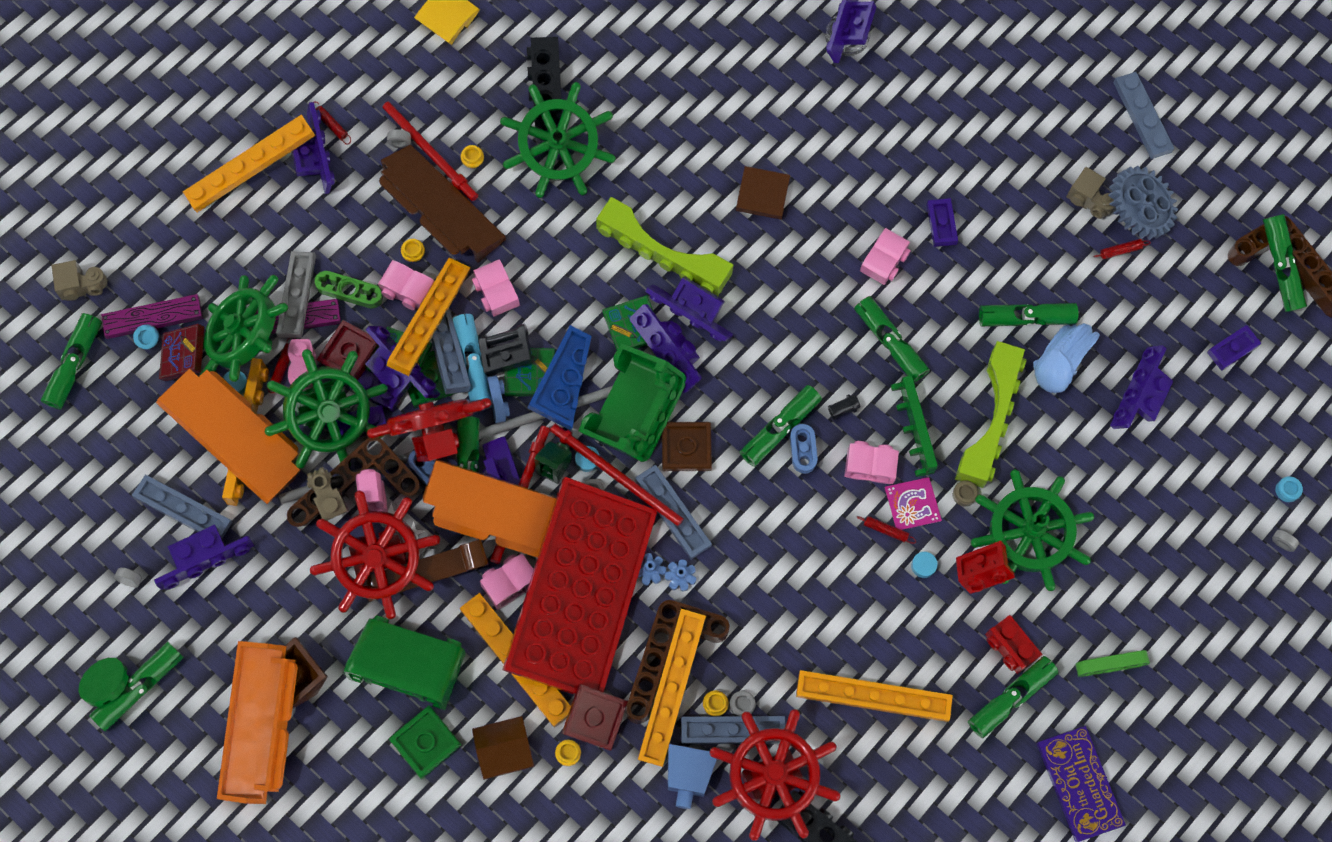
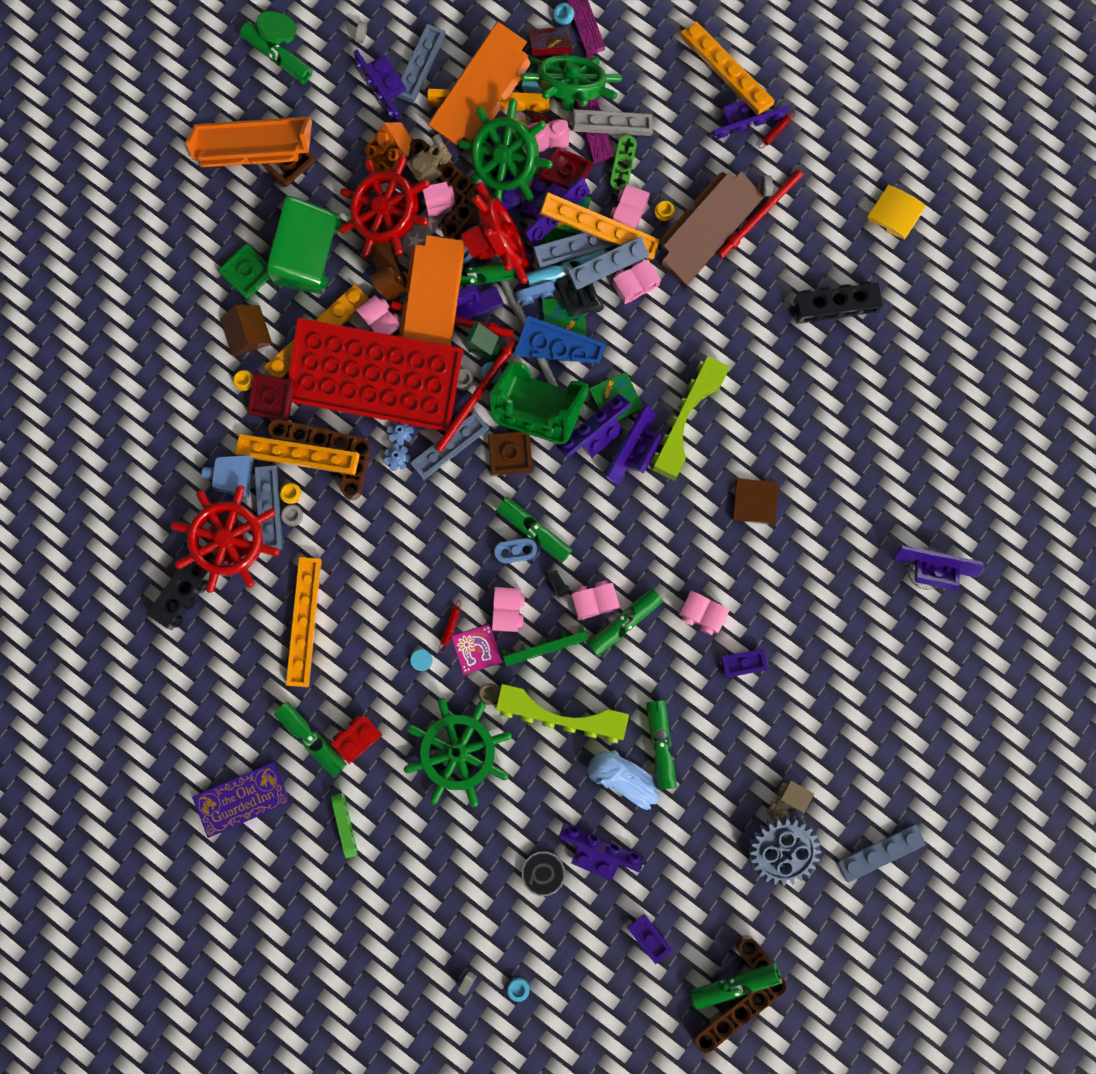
camera: 85 degrees right, 10 degrees up
yellow plate [461,145,484,168] -> none
green piece [500,82,616,198] -> none
red bracket [956,541,1015,594] -> none
red piece [1093,239,1151,260] -> none
none -> orange slope [364,122,412,172]
none -> black tile [522,851,565,896]
none -> sand blue plate [567,237,649,290]
none -> bright pink brick [571,581,620,620]

